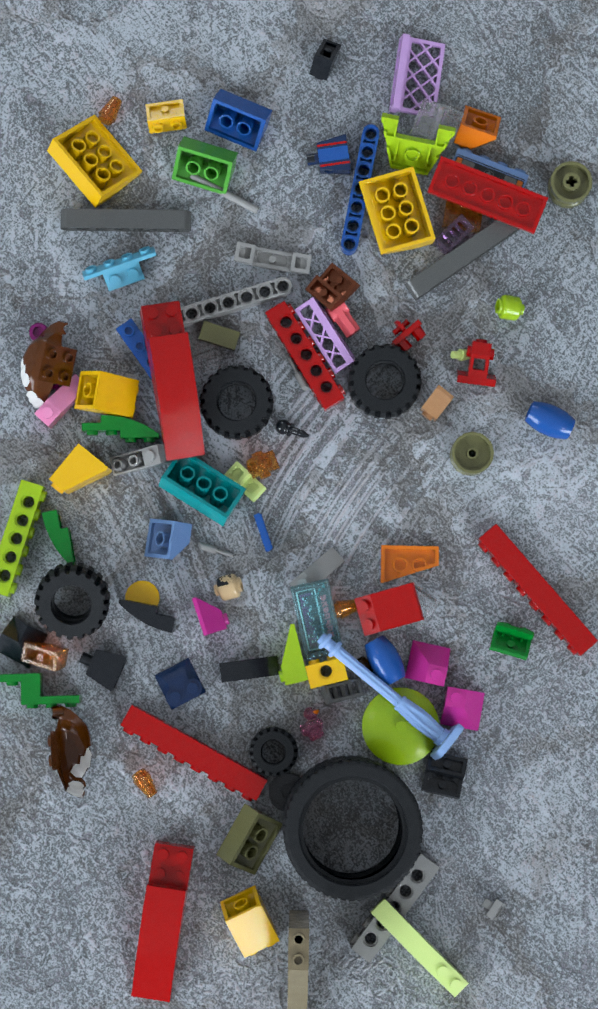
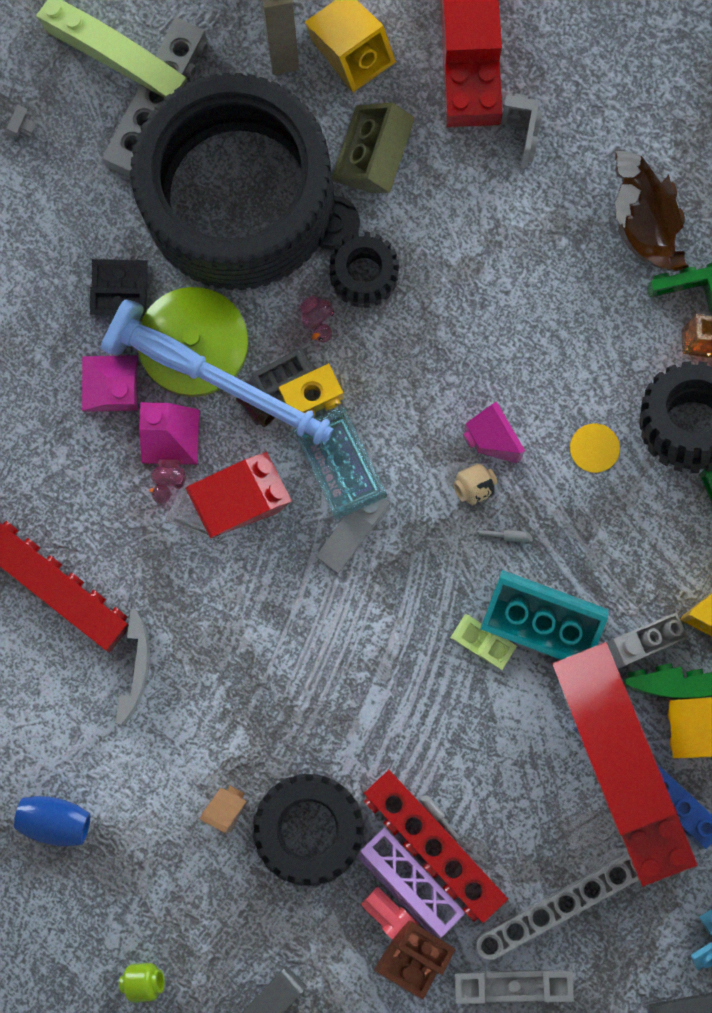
camera: 170 degrees right, 5 degrees down
black torso [79,649,128,691] -> none
black slope [119,599,177,633] -> none
red brick [120,704,268,802] -> none
clear orange cone [132,768,158,798] -> none
medium blue slope [144,519,192,560] -> none
dark blue slope [154,658,206,710] -> none
olive tile [198,321,240,351] -> none
black tyre [200,365,274,440] -> none
black slope [219,656,279,682] -> none
clear orange brick [246,450,280,480] -> none
blue tile [254,513,273,552] -> none
black bar [276,419,309,438] -> none
lime slope [278,624,308,685] -> none
clear orange cone [332,599,357,619] -> none
blue piece [364,635,406,685] -> none
orange wing [380,545,439,584] -> none
red hips [391,319,426,351] -> none
olive wheel [449,432,494,476] -> none
yellowish green bar [450,349,470,361] -> none
red tile [457,339,496,387] -> none
green bracket [489,622,534,660] -> none
none -> light grey slope [115,609,150,725]
none -> clear pink animal [149,459,186,504]
none -> light grey bracket [501,93,543,169]

